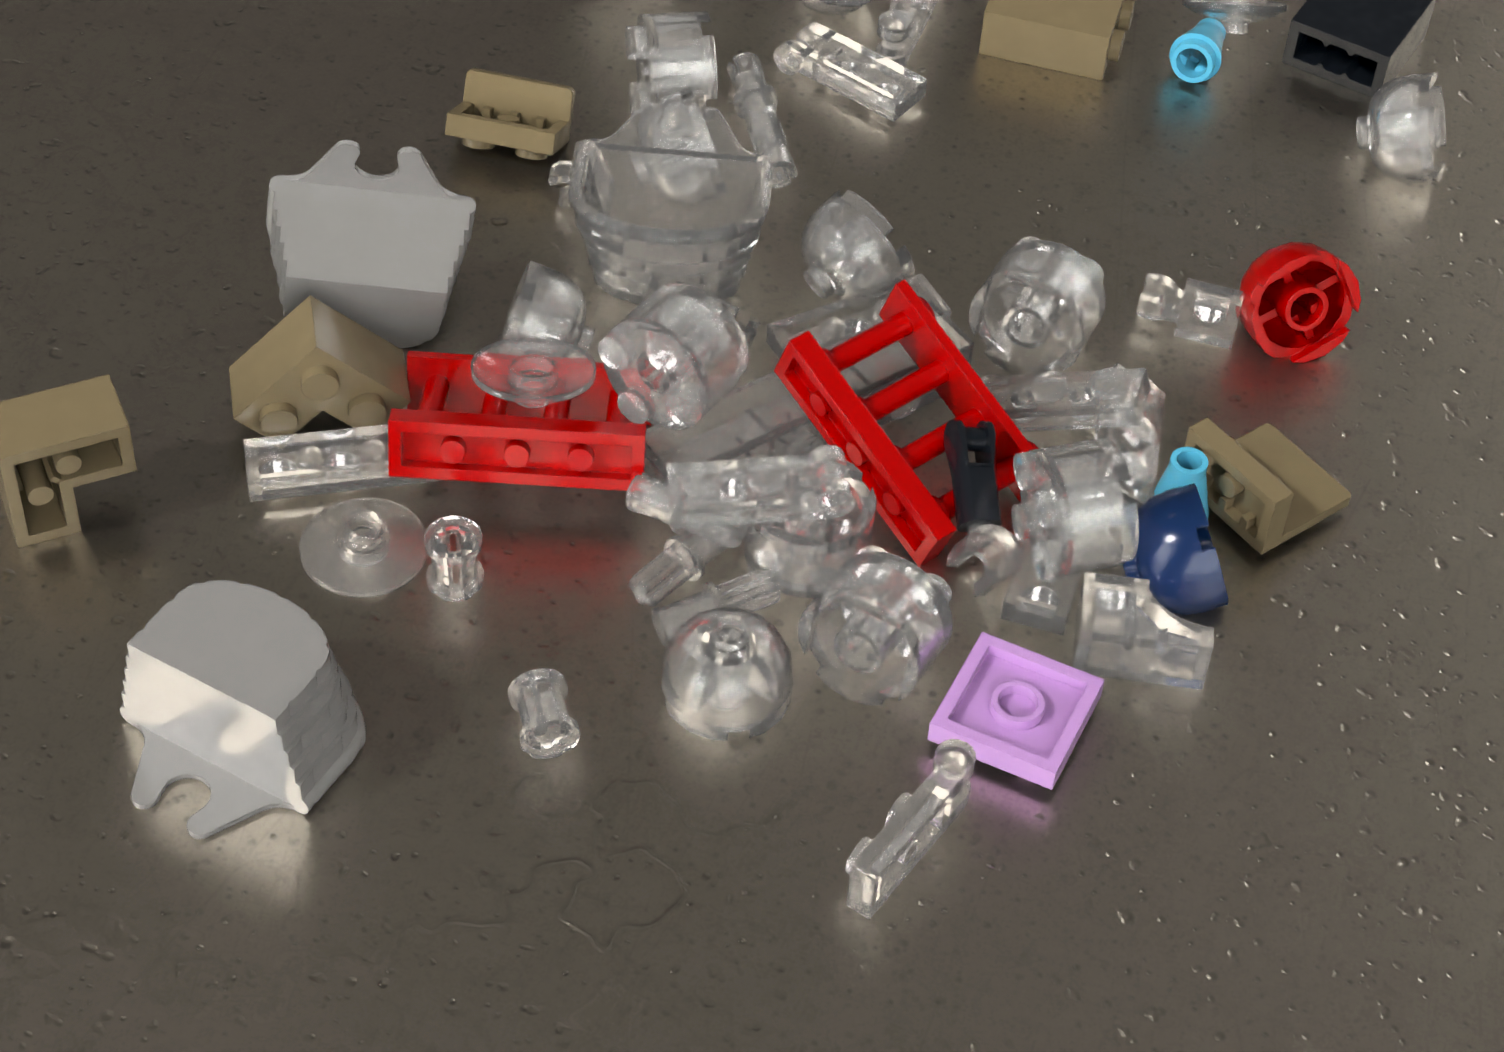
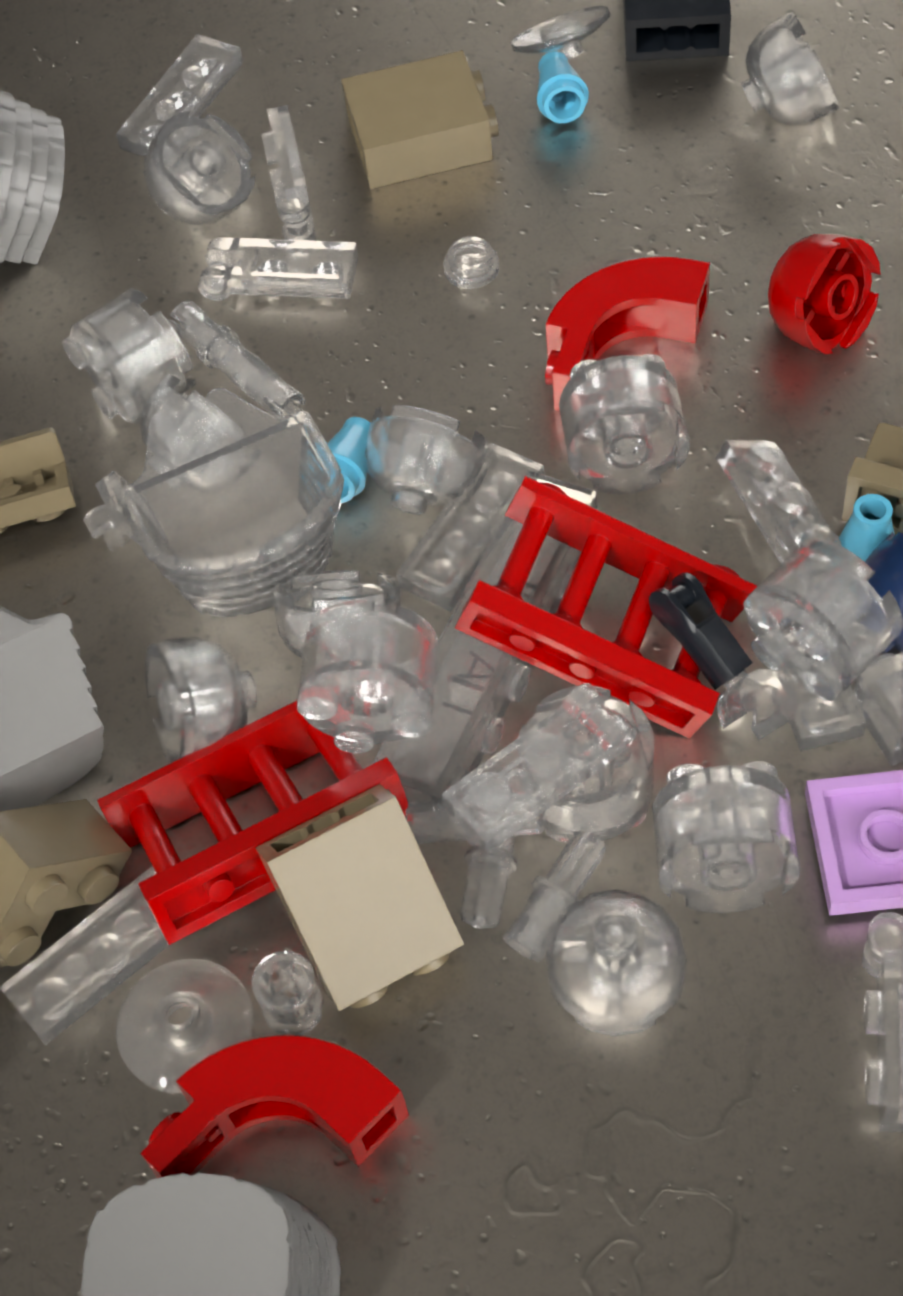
camera: 20 degrees left, 10 degrees up
clear dish [471,336,596,408] -> none
clear bush [508,668,580,759] -> none
clear plate [980,367,1151,432] -> none
clear plate [1136,273,1245,350] -> none
none -> red arch [140,1035,409,1178]
none -> brick [255,784,464,1011]
none -> medium azure cone [309,417,377,503]
none -> clear plate [443,236,499,289]
none -> red arch [545,257,710,414]

